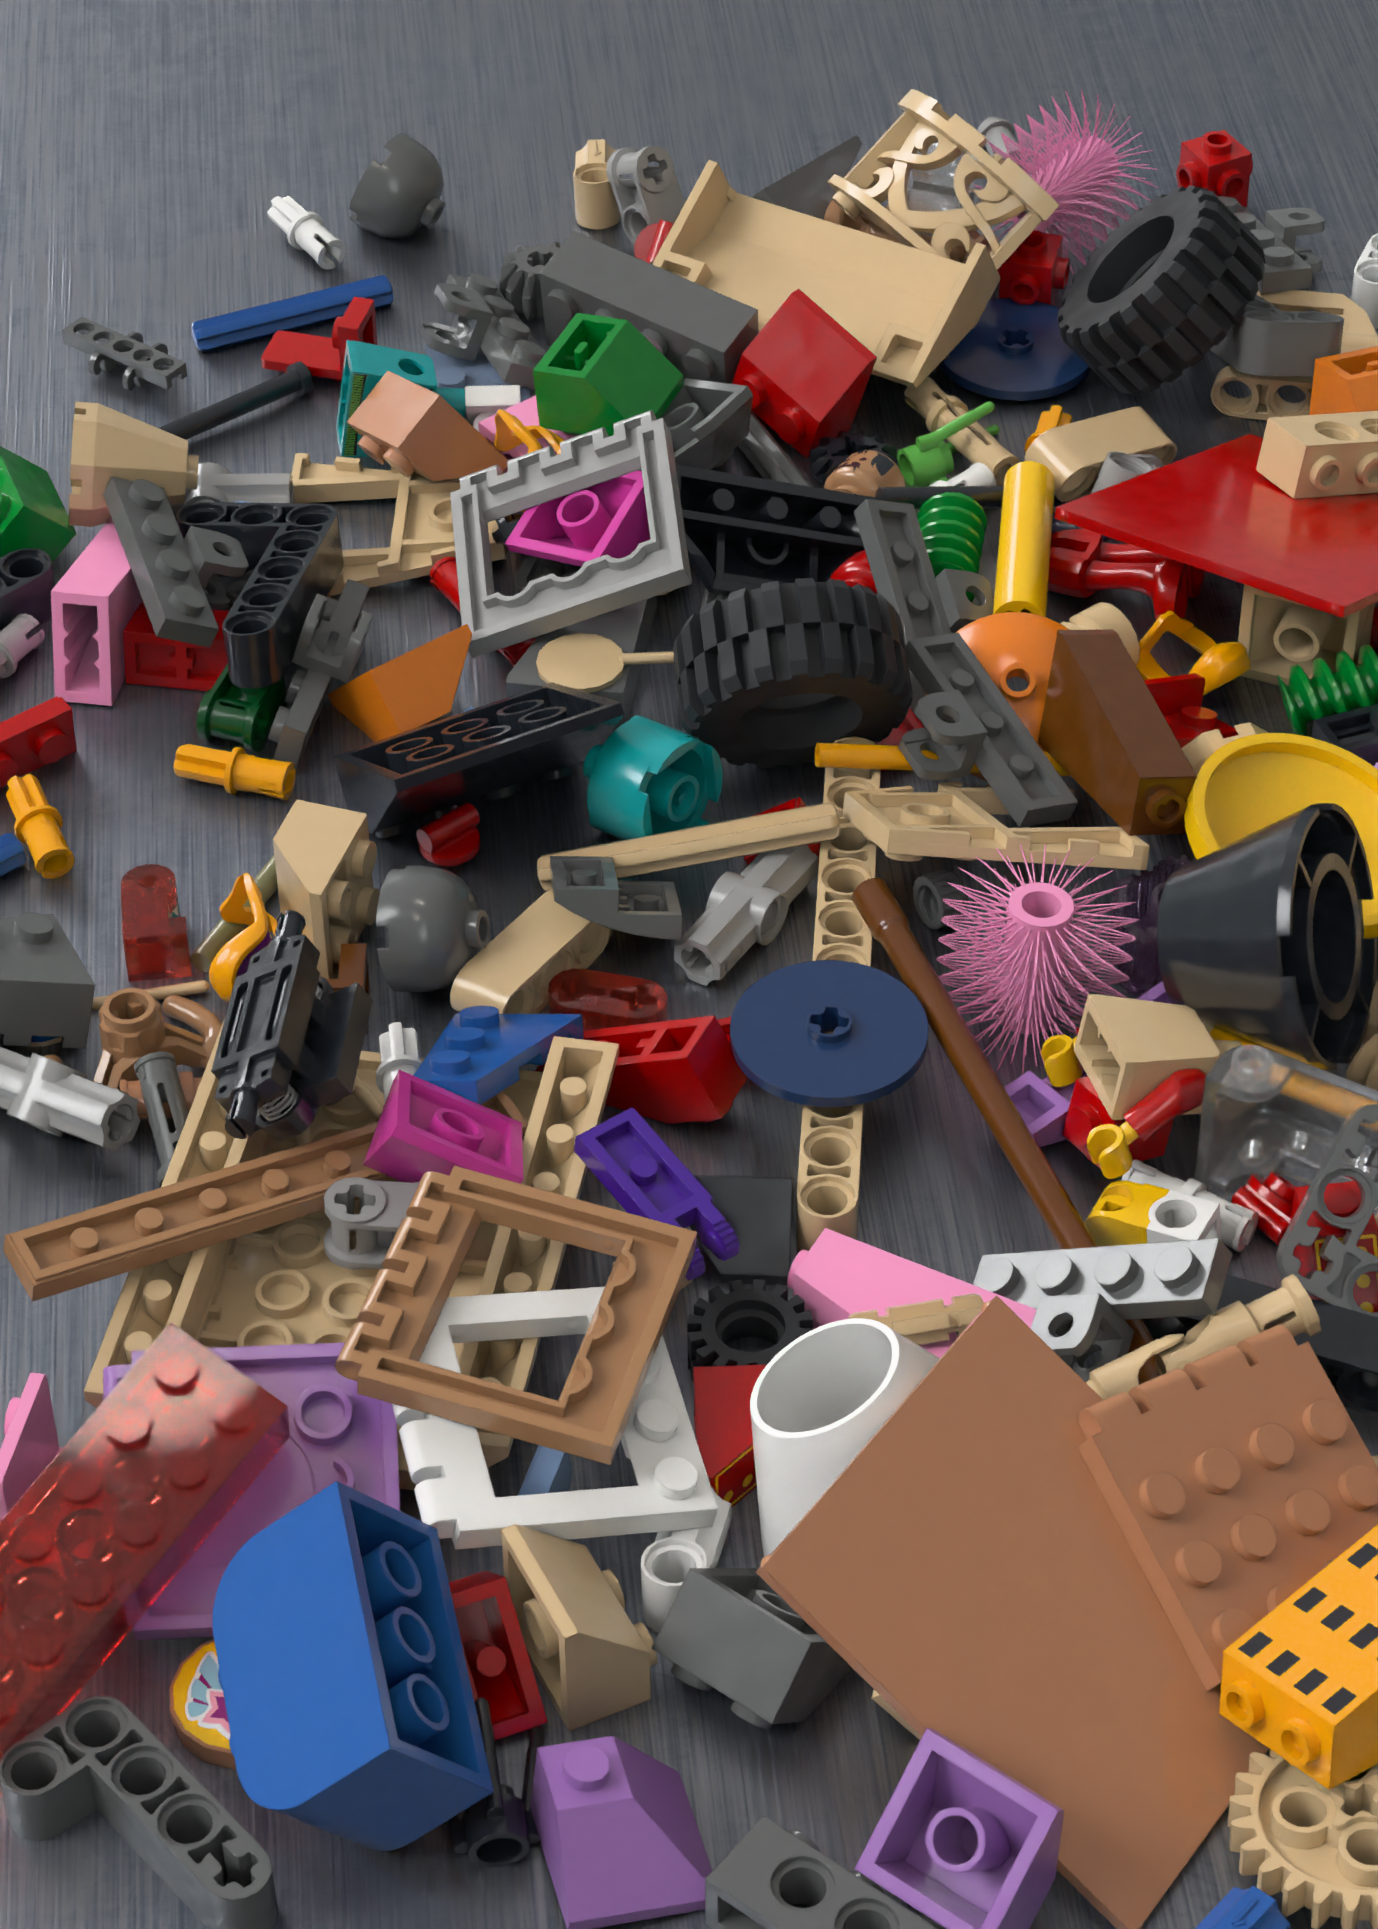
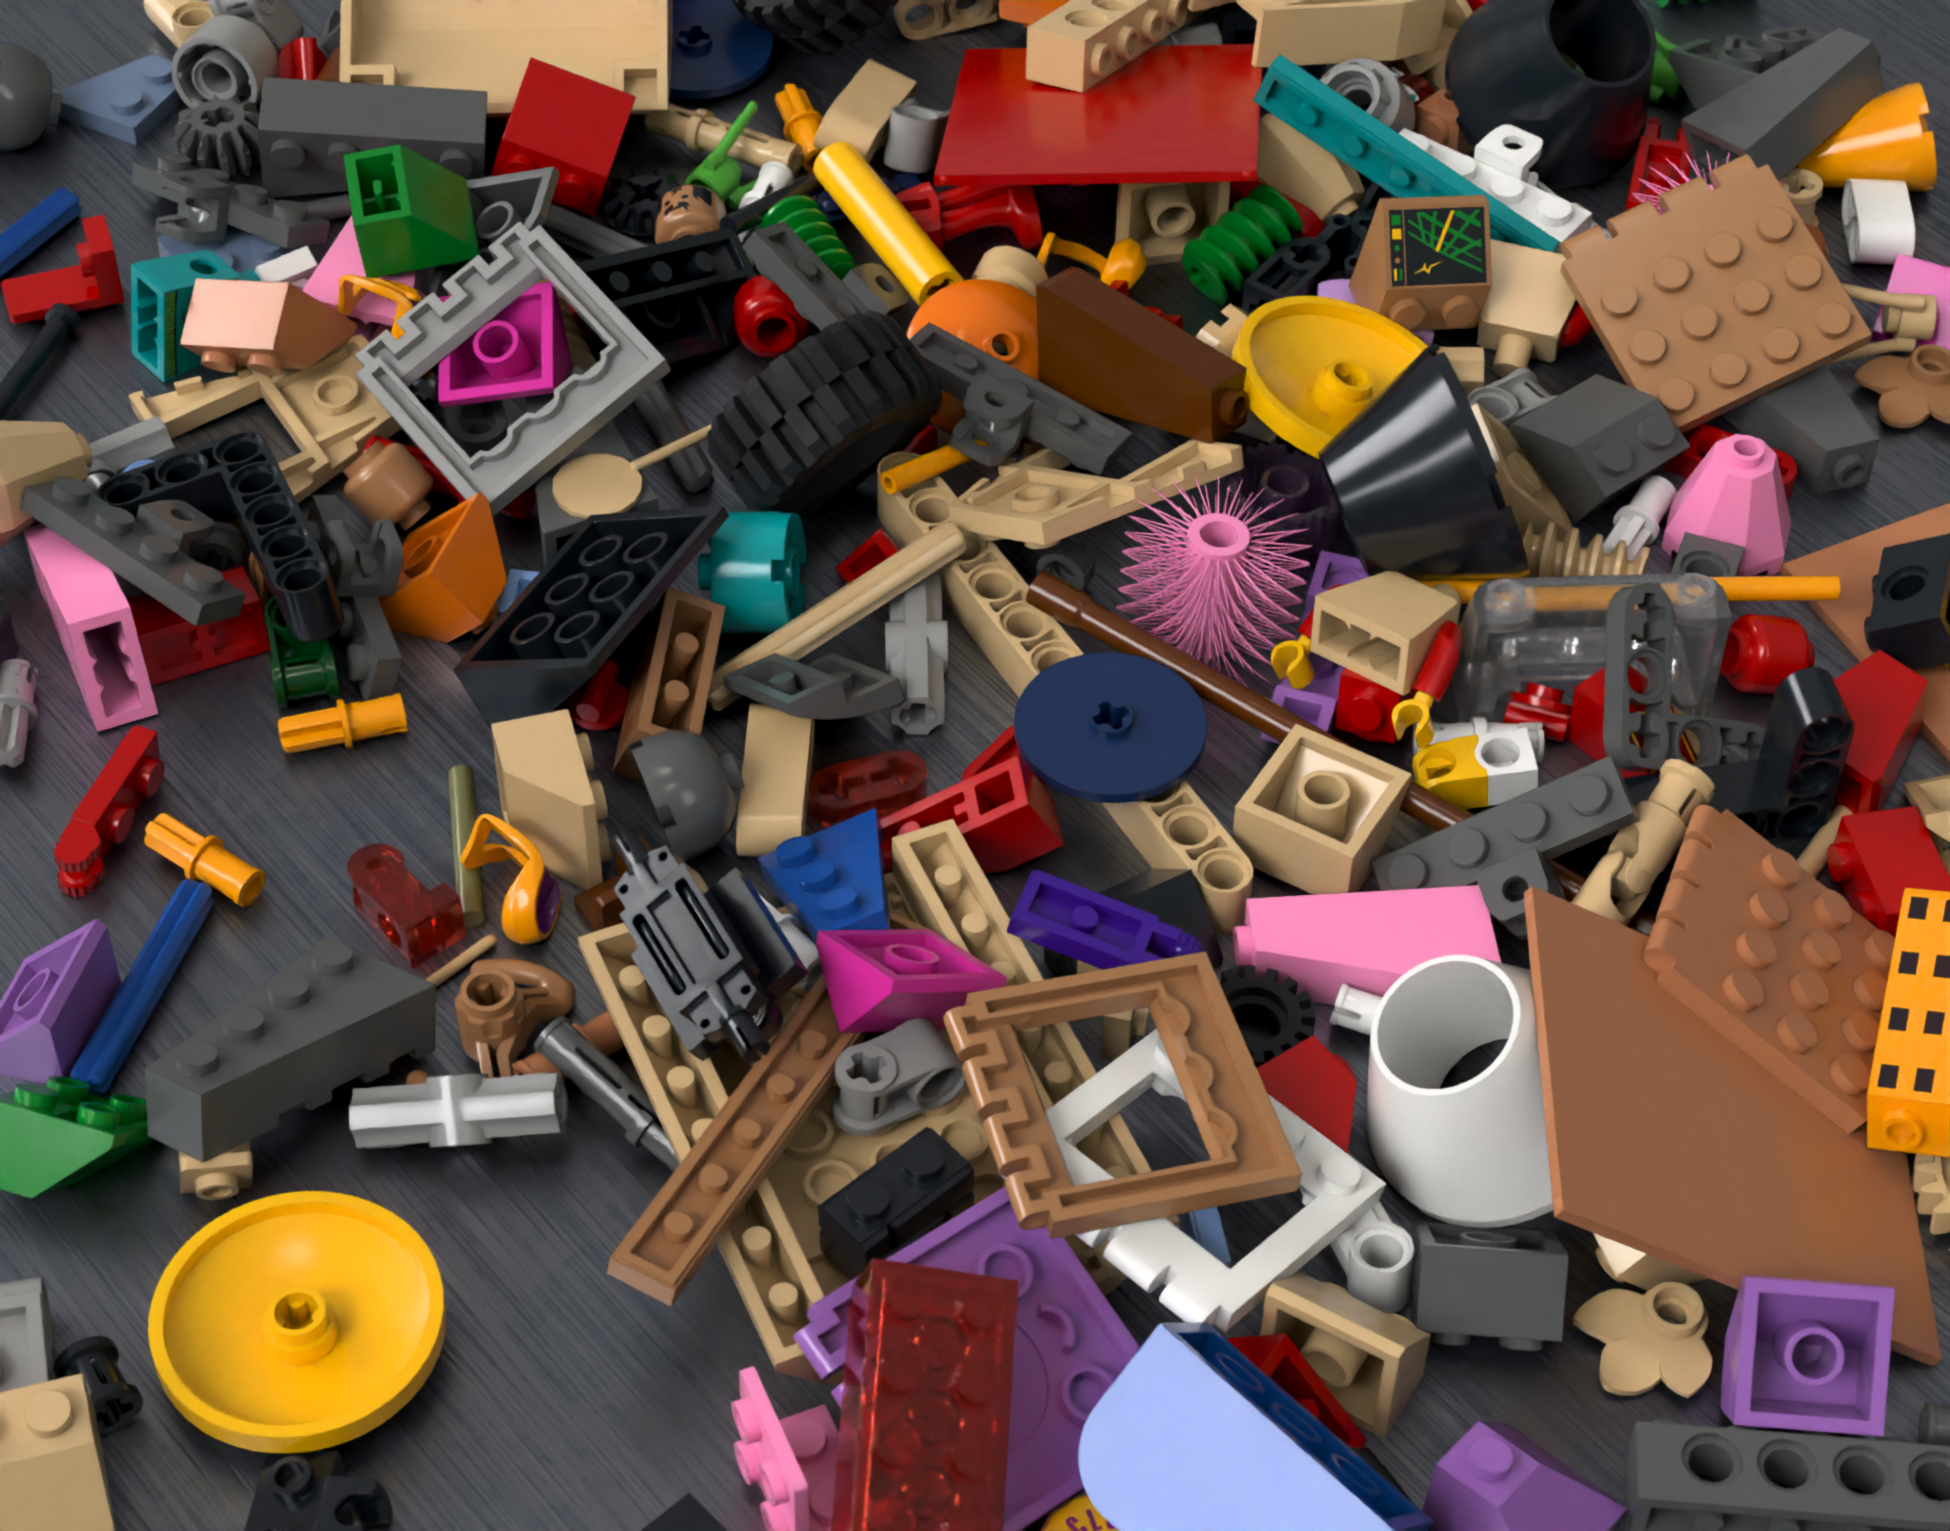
camera: 35 degrees left, 5 degrees up
tan axle [848,1293,984,1346] -> none
none -> sand blue wing [56,54,184,145]
none -> light grey piece [171,15,279,109]
none -> medium nougat head [343,441,433,531]
none -> medium nougat brick [612,586,726,783]
none -> black brick [818,1127,975,1281]
none -> tan slope [1232,724,1412,895]
none -> tan plate [1573,1282,1713,1398]

